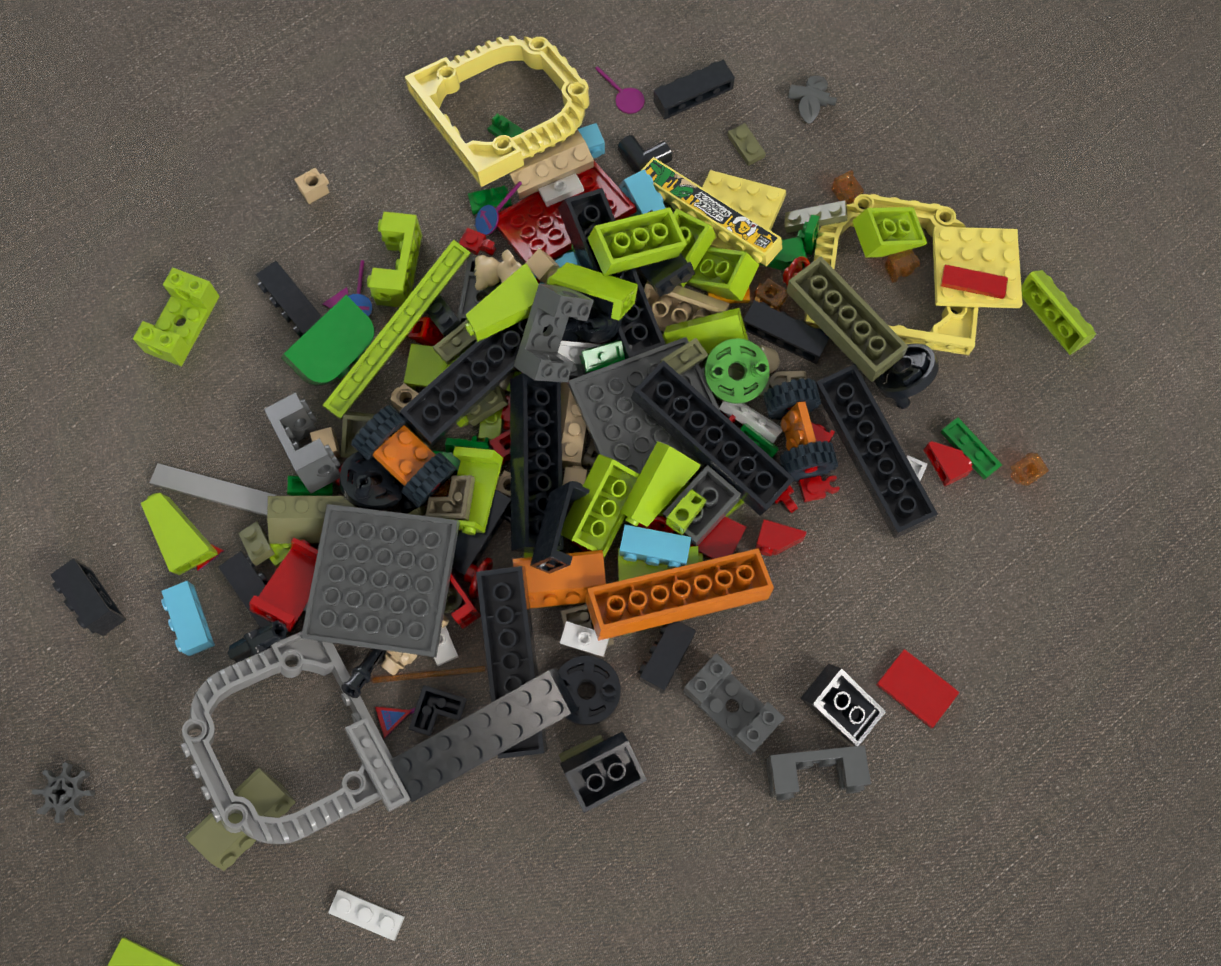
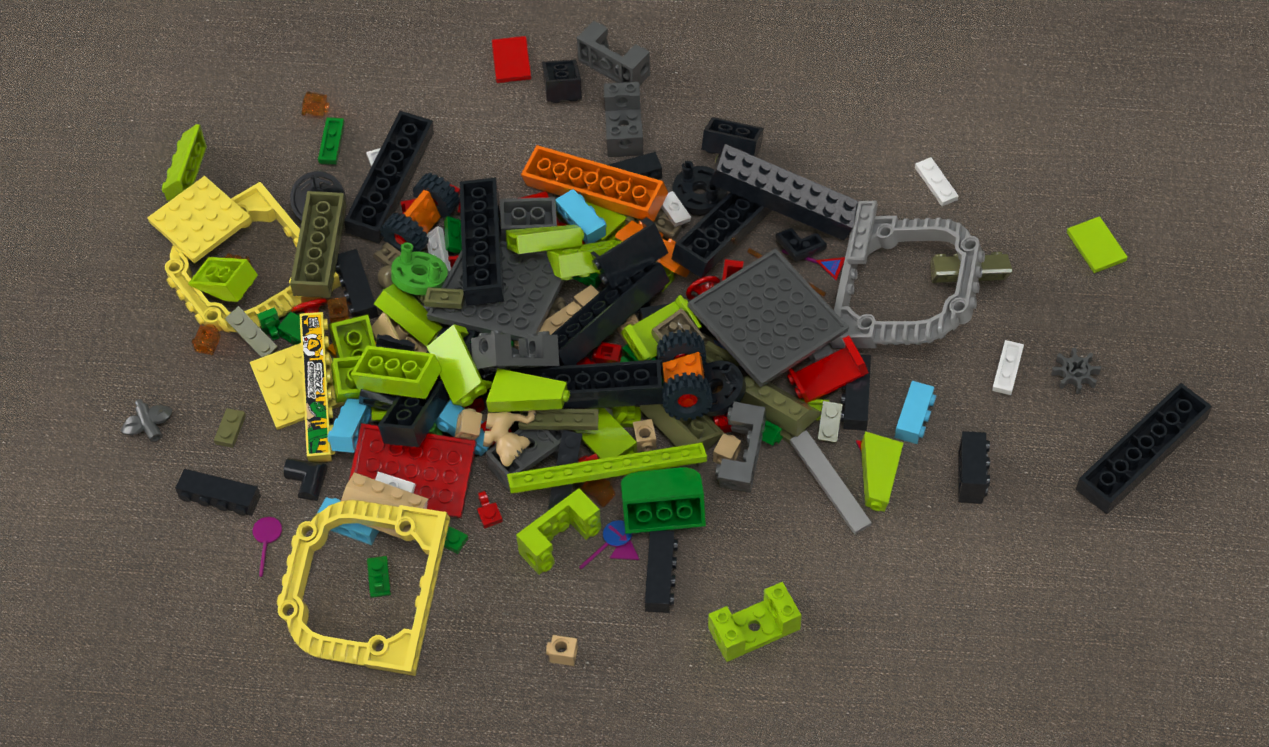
camera: 135 degrees left, 15 degrees down
black piece [227,620,288,663] -> none
black pin [341,649,386,698] -> none
blue piece [475,181,522,235] -> none
lime leg [666,489,707,535] -> none
red slope [755,519,807,556] -> none
red slope [924,441,973,486] -> none
red tile [940,264,1008,299] -> none
none -> white plate [992,340,1024,395]

